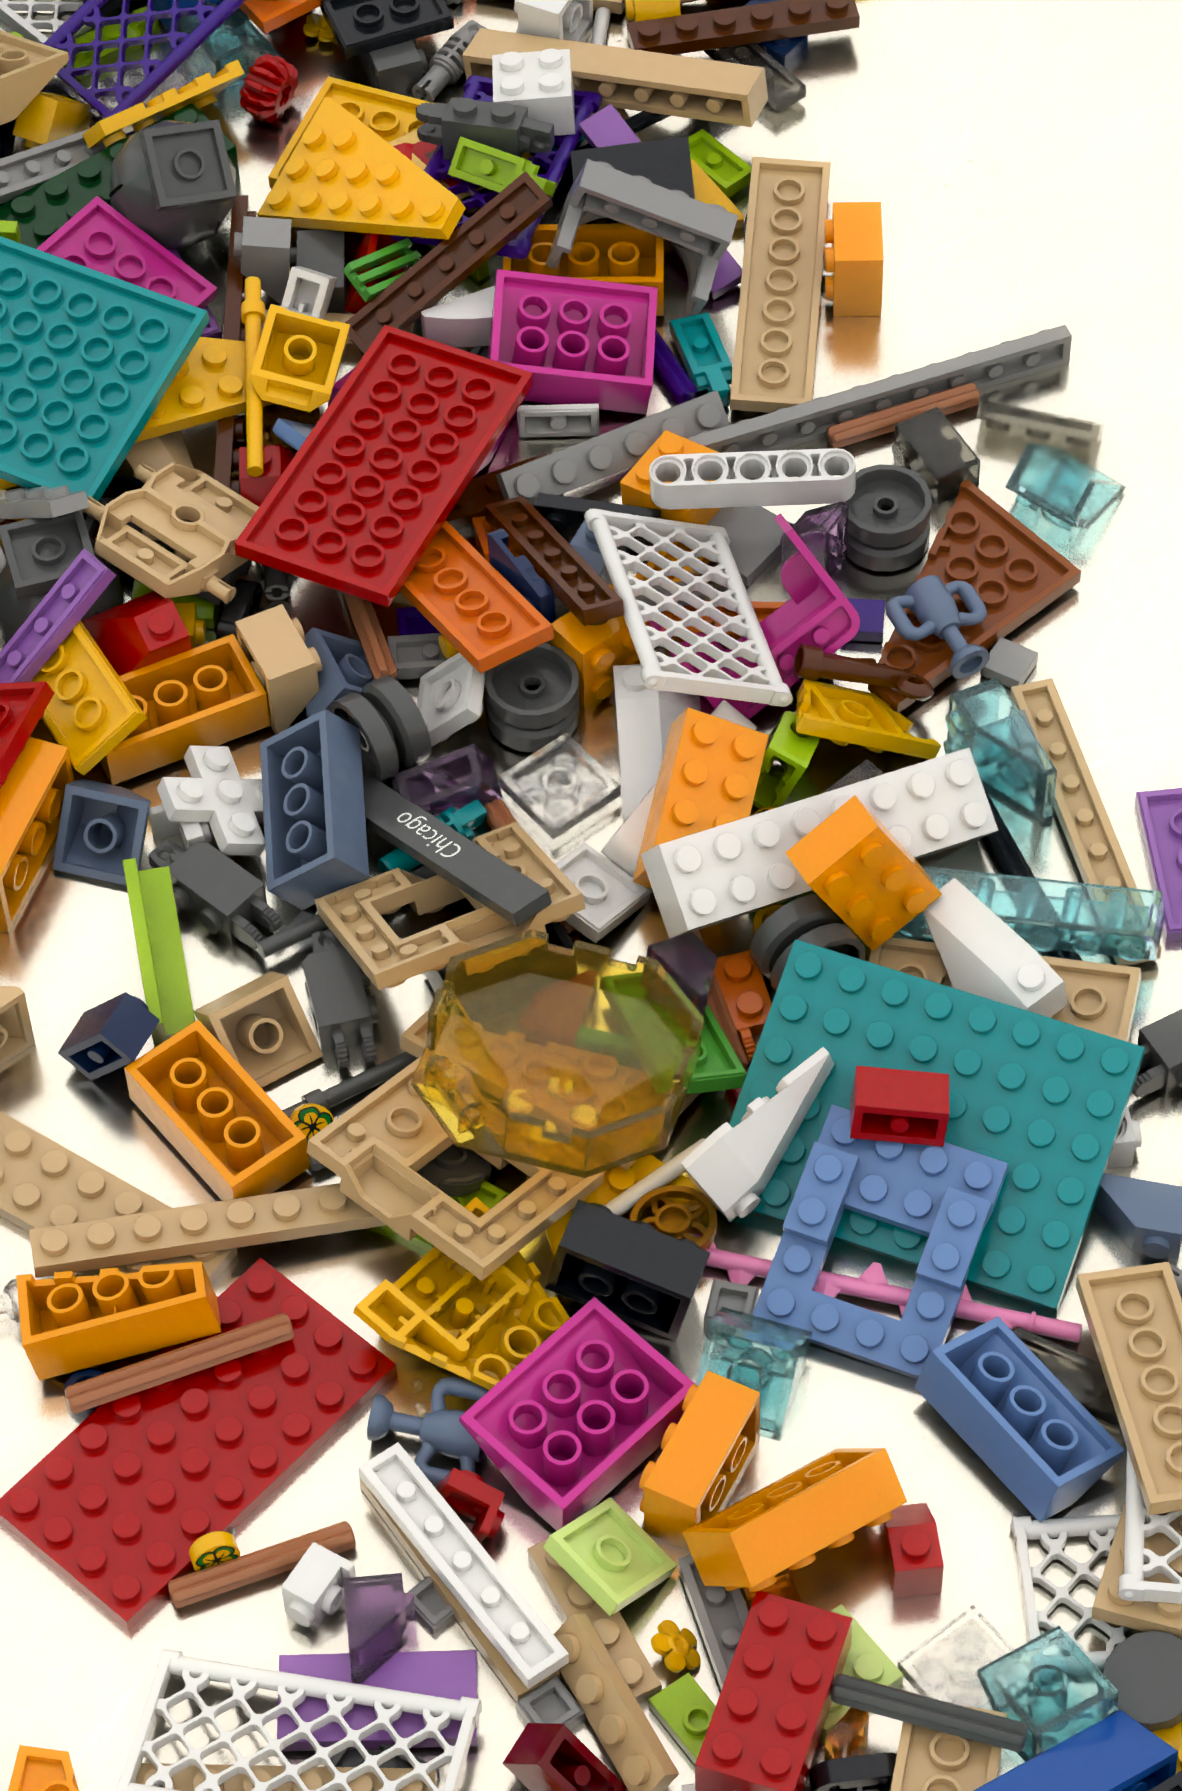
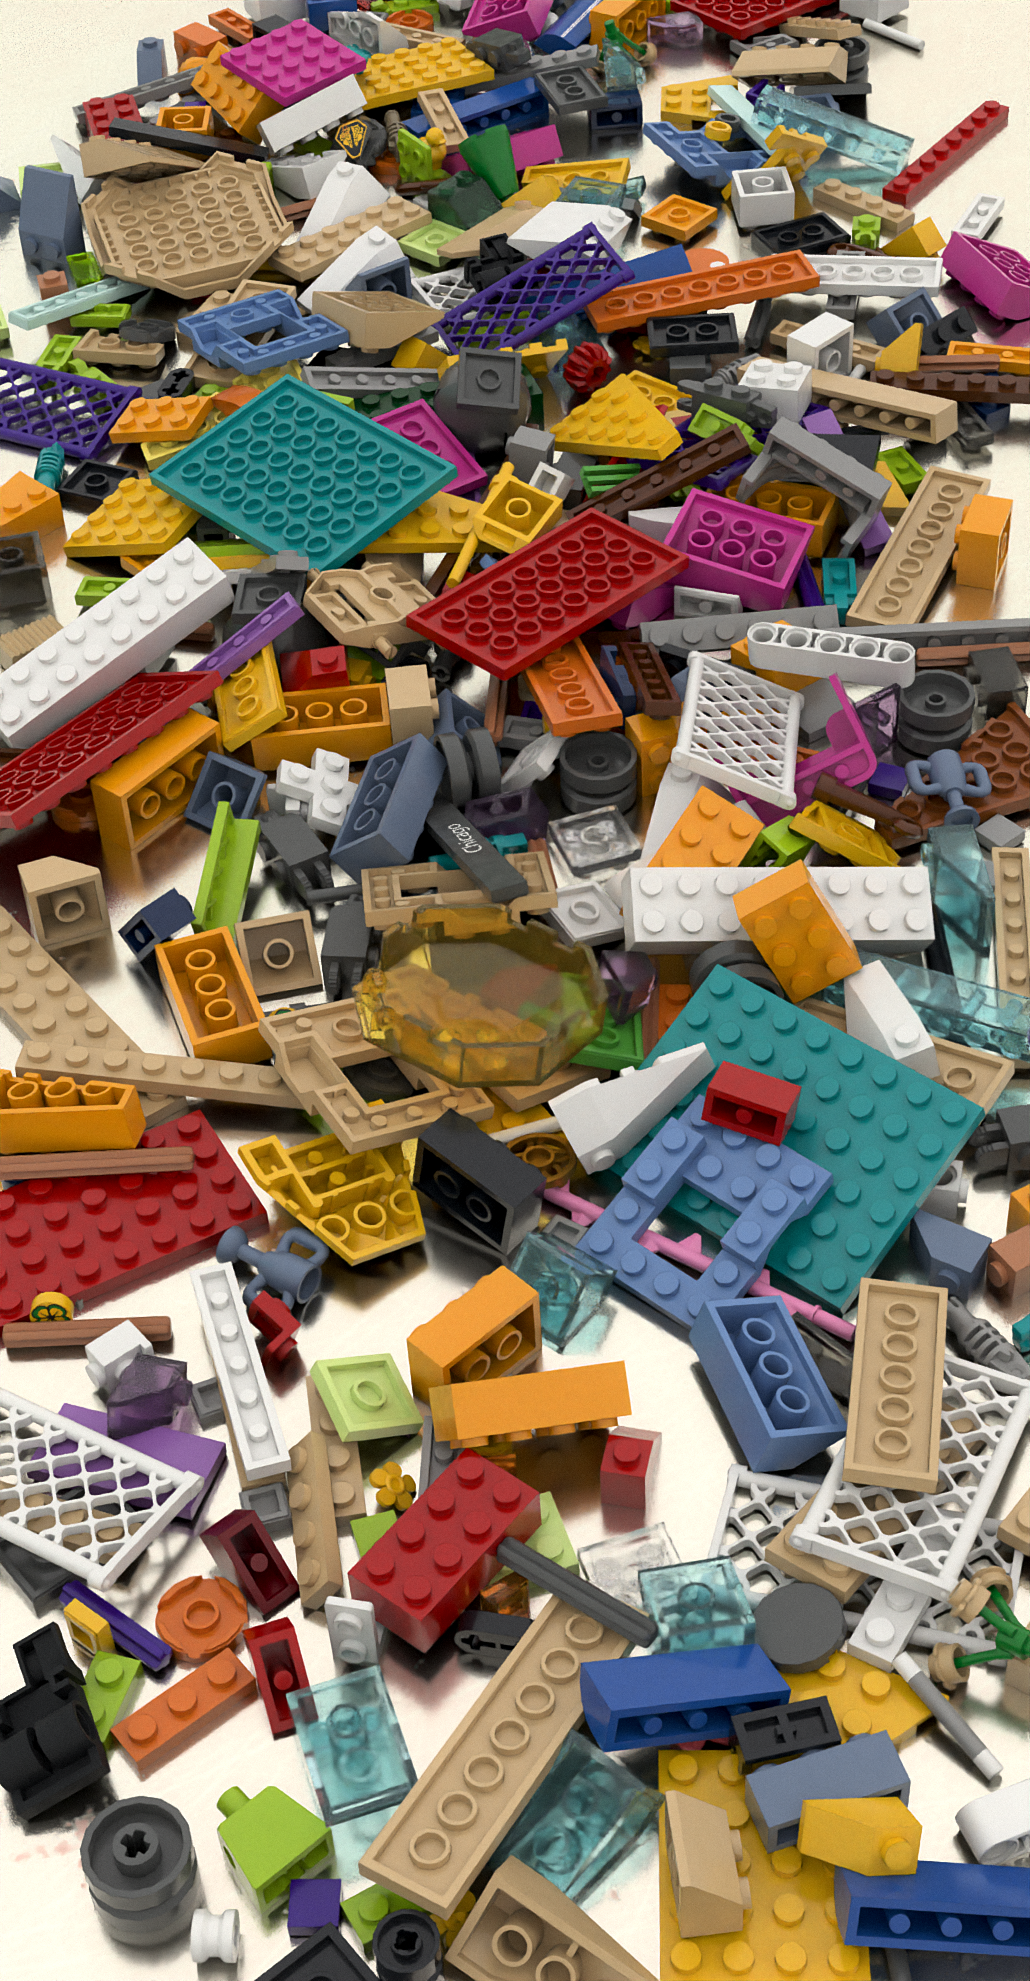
camera: 20 degrees right, 10 degrees down
dark pink slope [459,1297,696,1531] -> none

